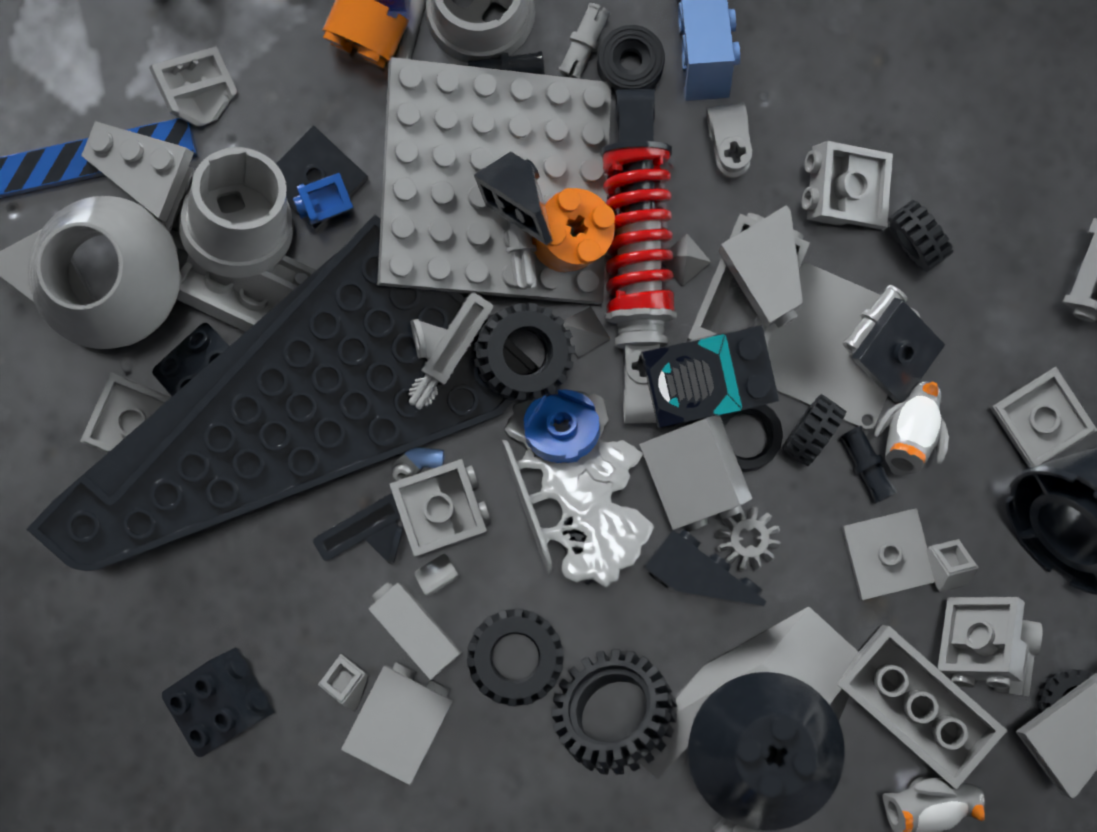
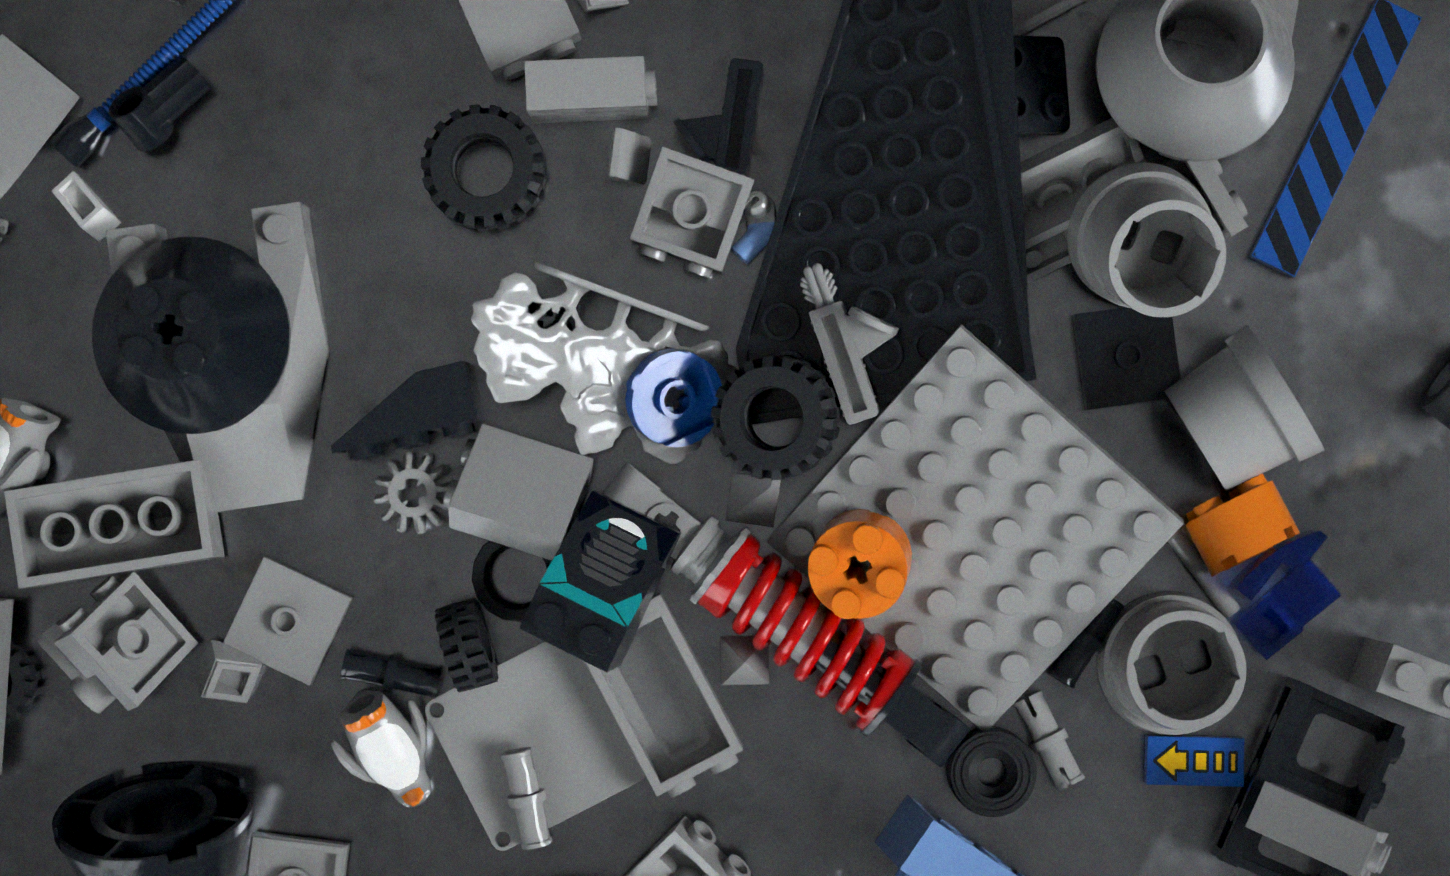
camera: 130 degrees right, 5 degrees up
light grey wing [81,121,194,223] -> none
light grey slope [149,46,237,127] -> none
blue bracket [293,173,353,225] -> none
black slope [474,151,553,245] -> none
light grey axle [506,219,537,289] -> none
black tyre [551,649,677,775] -> none
light grey piece [706,102,752,178] -> none
light grey slope [718,205,803,328] -> none
black plate [851,298,945,403] -> none
none -> light grey piece [1165,325,1325,491]

